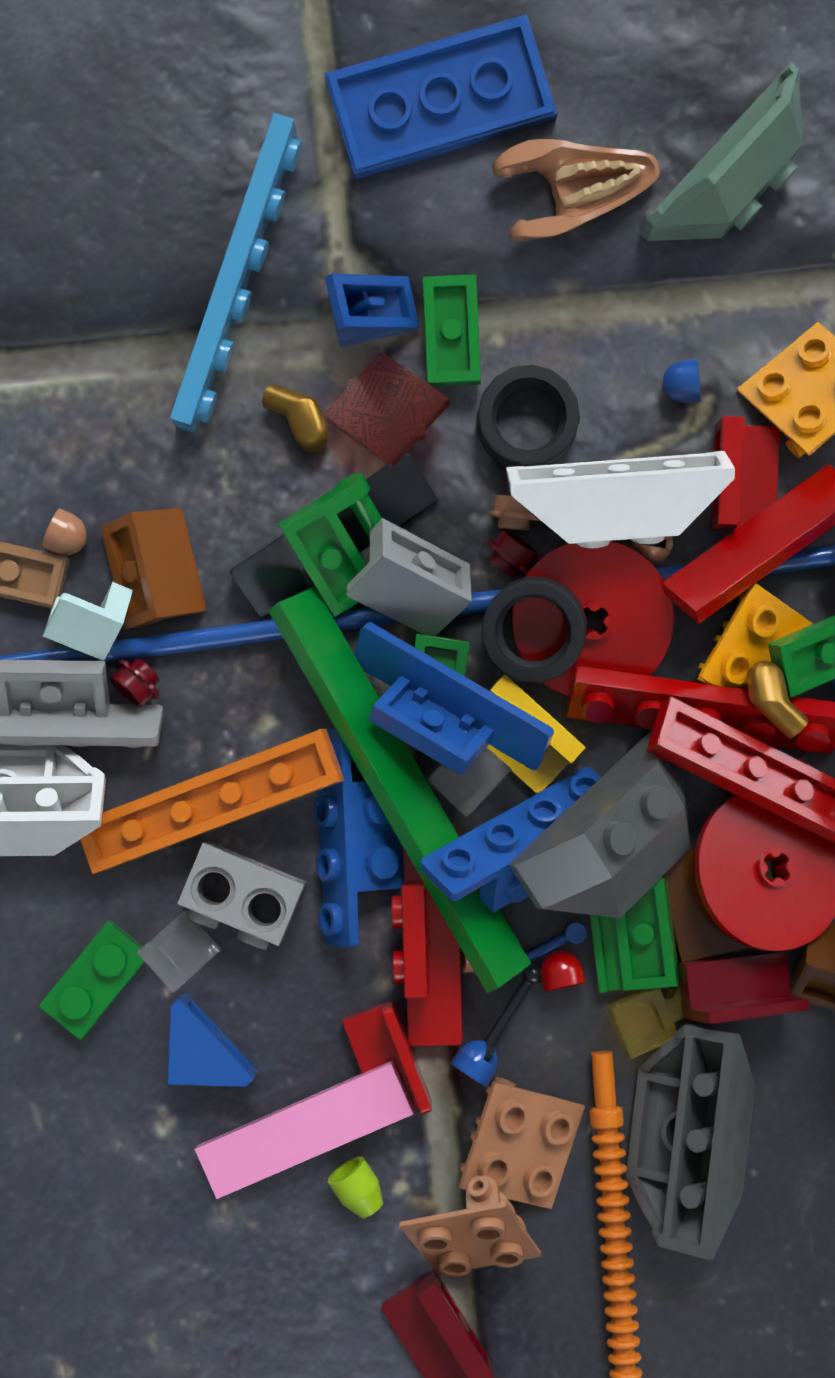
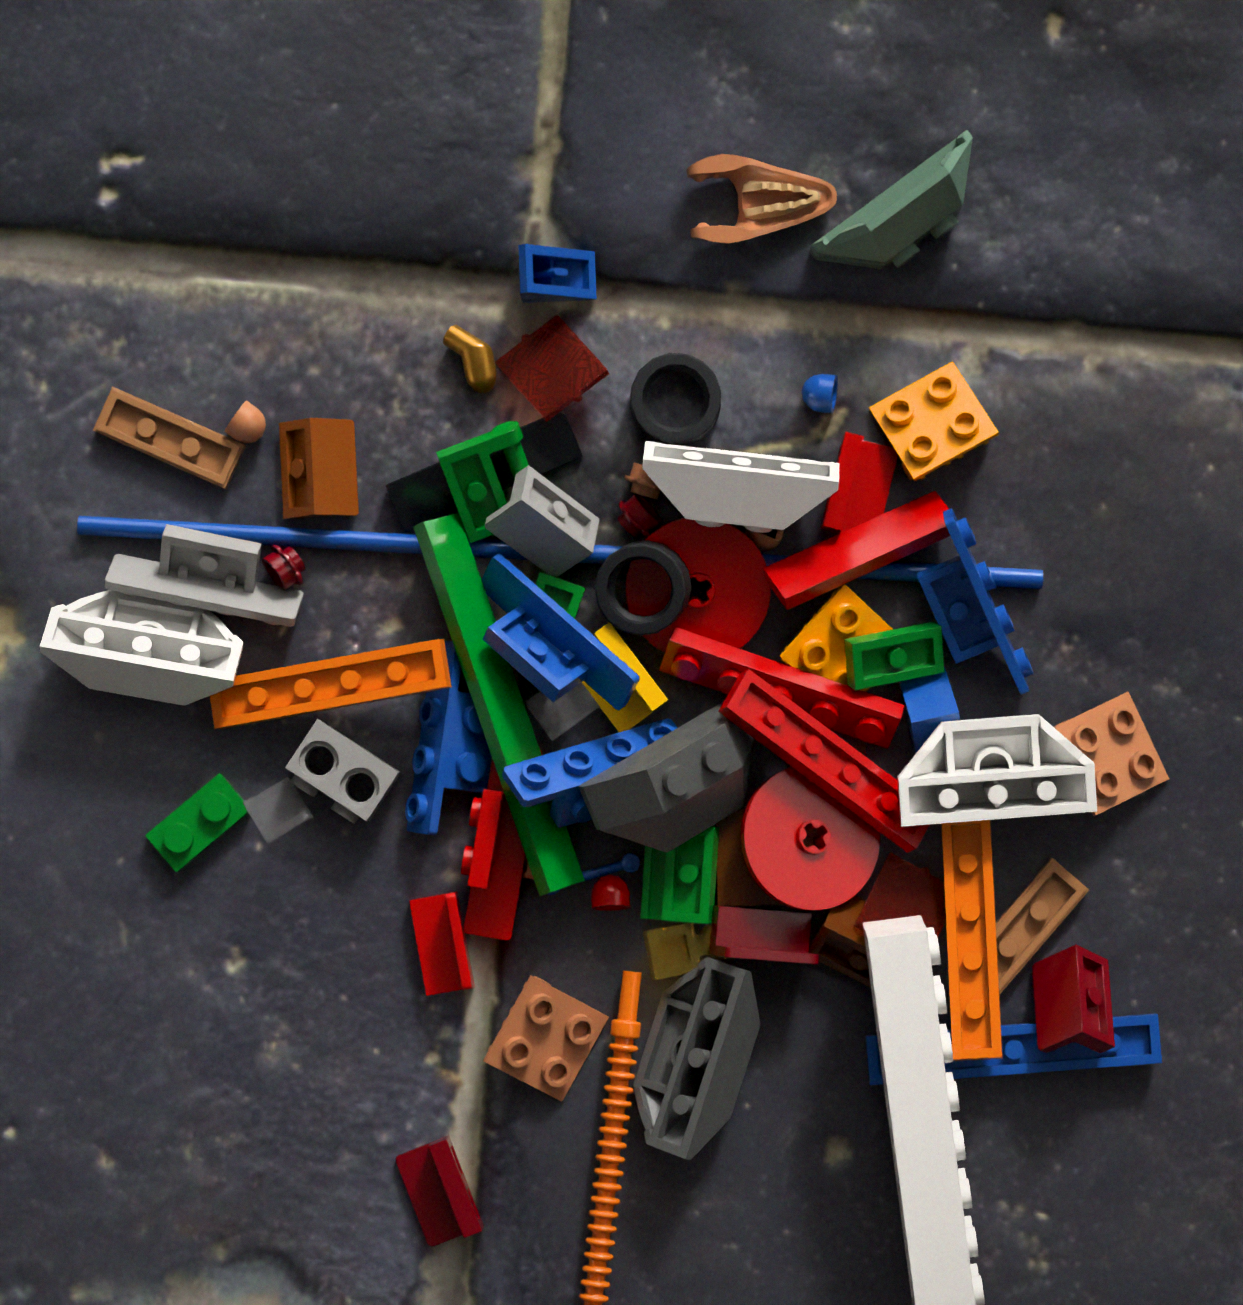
camera: 15 degrees right, 0 degrees up
light aqua panel [43,582,133,661] -> none
blue slope [168,992,258,1087] -> none
dark azure plate [170,113,302,434] -> none
bright pink tile [195,1060,415,1199] -> none
blue tile [324,14,558,180] -> none
lime hose [327,1156,383,1218] -> none
nougat hinge [399,1176,541,1277] -> none
green plate [422,274,481,387] -> none
hinge [451,963,542,1087] -> none
pearl gold arm [746,660,808,739] -> none

